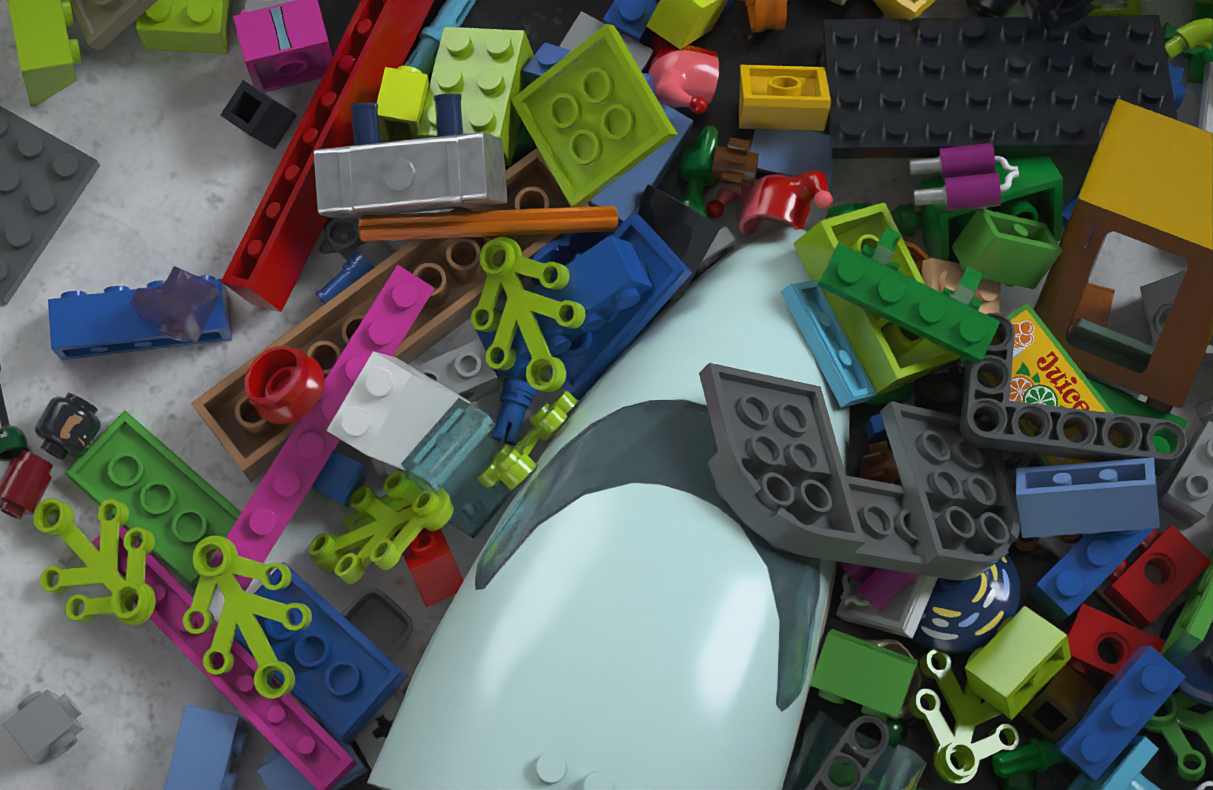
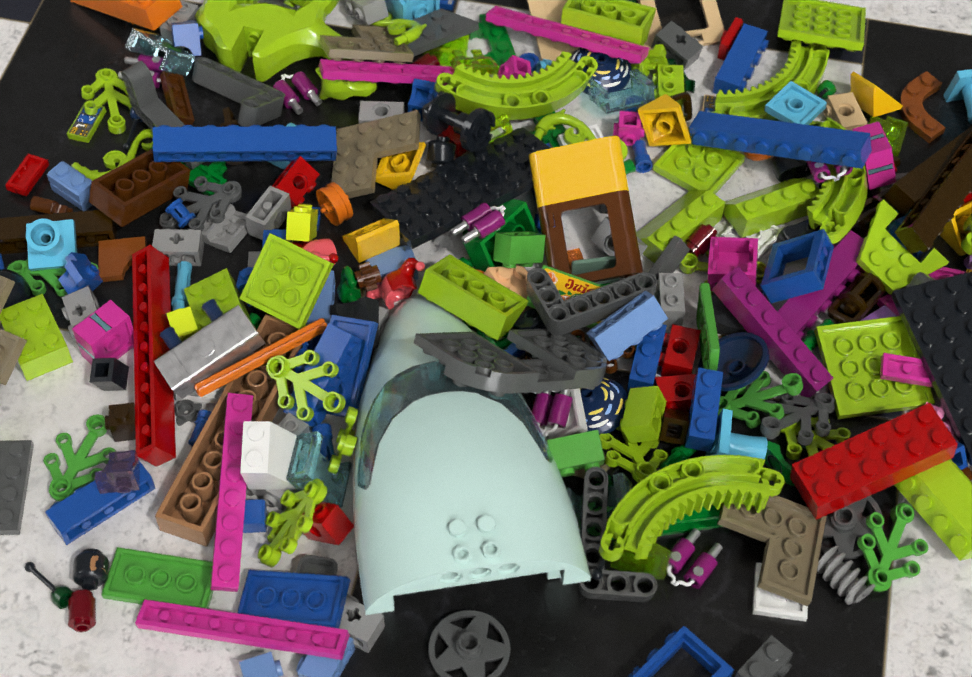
camera: 30 degrees left, 20 degrees down
lime plant [33,498,156,626] -> none
lime plant [183,536,312,699] -> none
red piece [244,346,325,424] -> none
medium azure tile [780,280,877,408] -> none
green hinge [817,227,1000,364] -> none
none -> bright green plant [44,414,118,501]
none -> dark brown brick [105,402,136,442]

